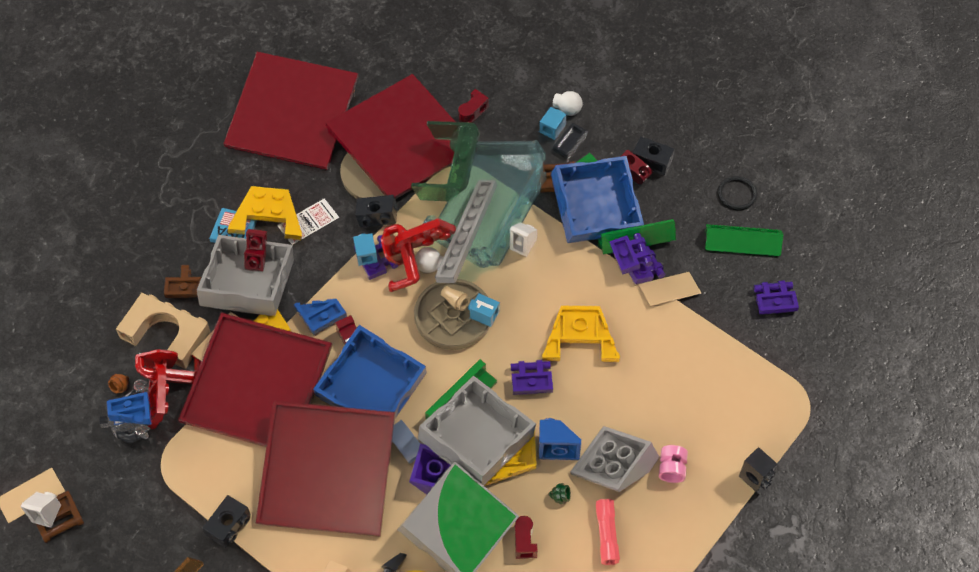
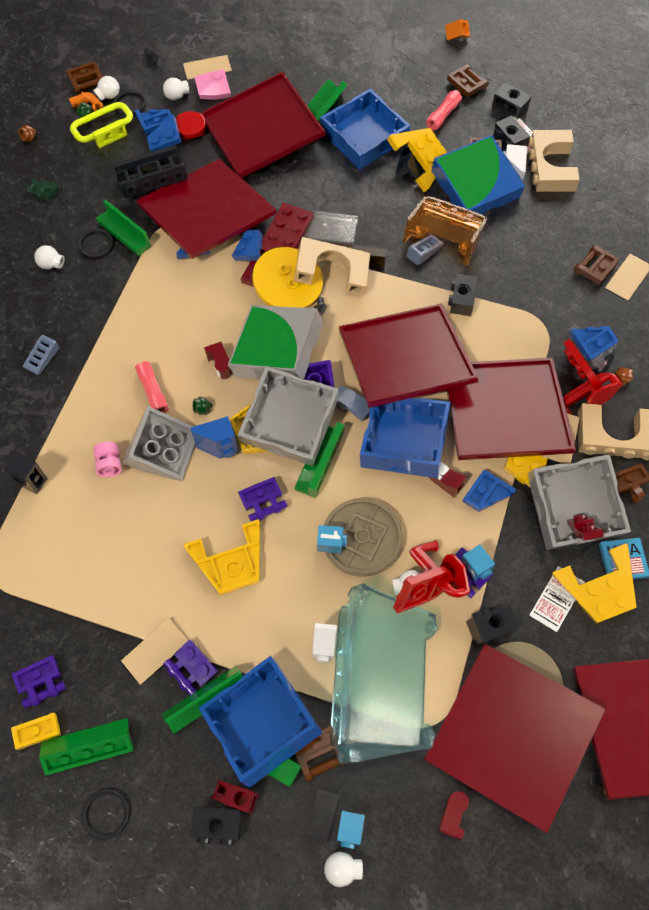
camera: 160 degrees right, 5 degrees up
white slope [21,492,61,527] -> none
clear green windscreen [411,121,480,202] -> none
light grey plate [435,180,497,283] -> none
tan cone [441,286,470,311] -> none
dark purple plate [609,233,653,275] -> none
none -> yellow plate [11,713,61,750]

